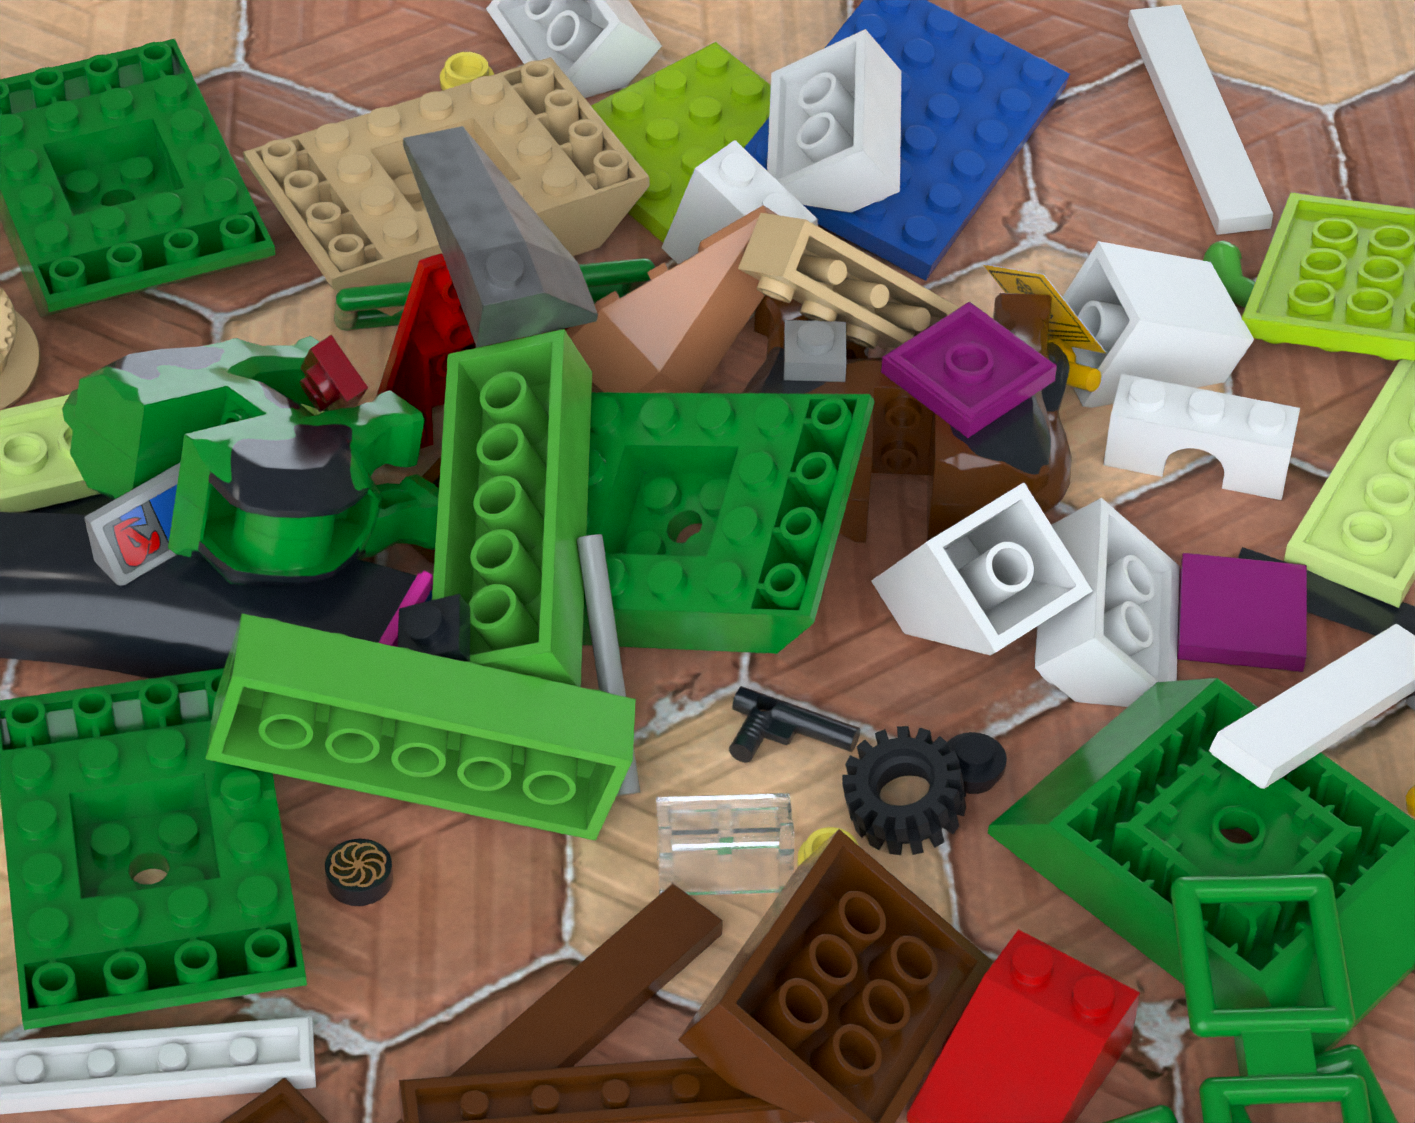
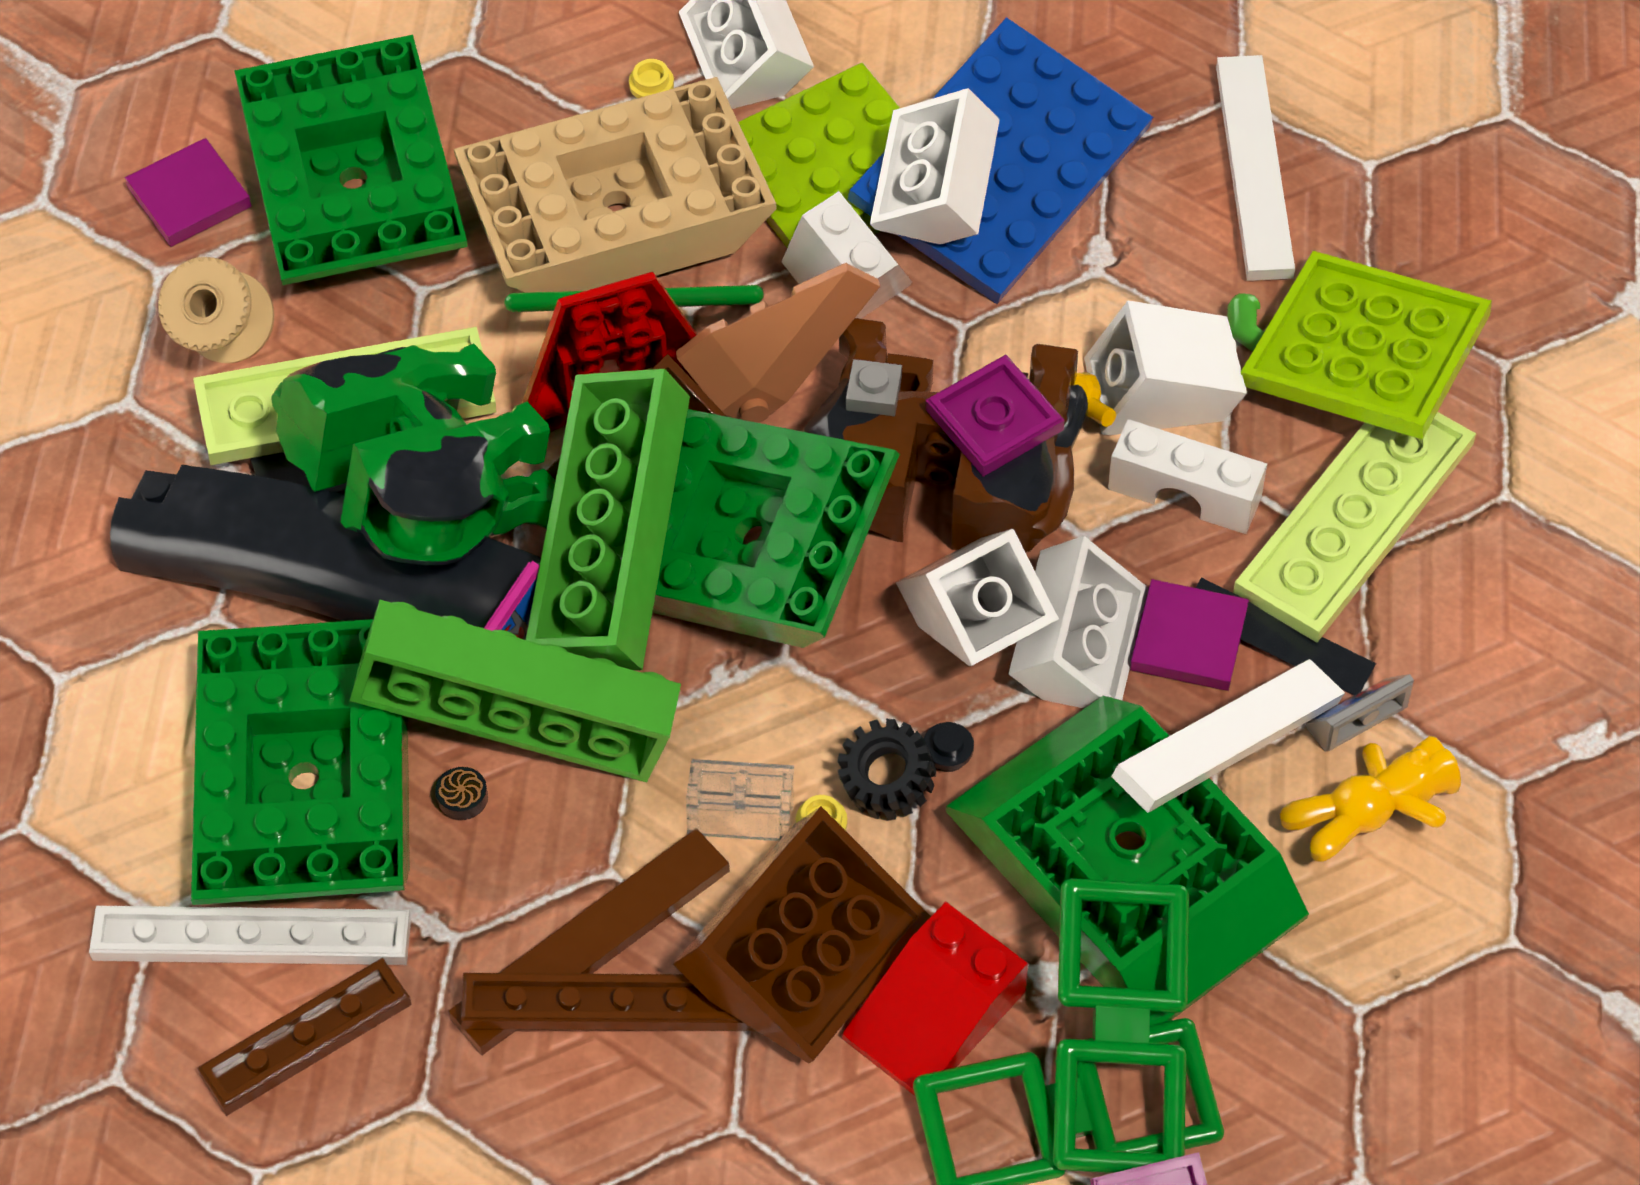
camera: 10 degrees right, 10 degrees up
slope [84,463,180,586] -> none
dark red plate [299,335,368,412] -> none
black plate [398,594,470,662] -> none
flat silver wedge [403,126,598,347] -> none
light grey bar [577,534,640,796] -> none
black hose [729,686,860,763] -> none
tan brick [738,213,960,355] -> none
yellow sticker [982,264,1107,354] -> none

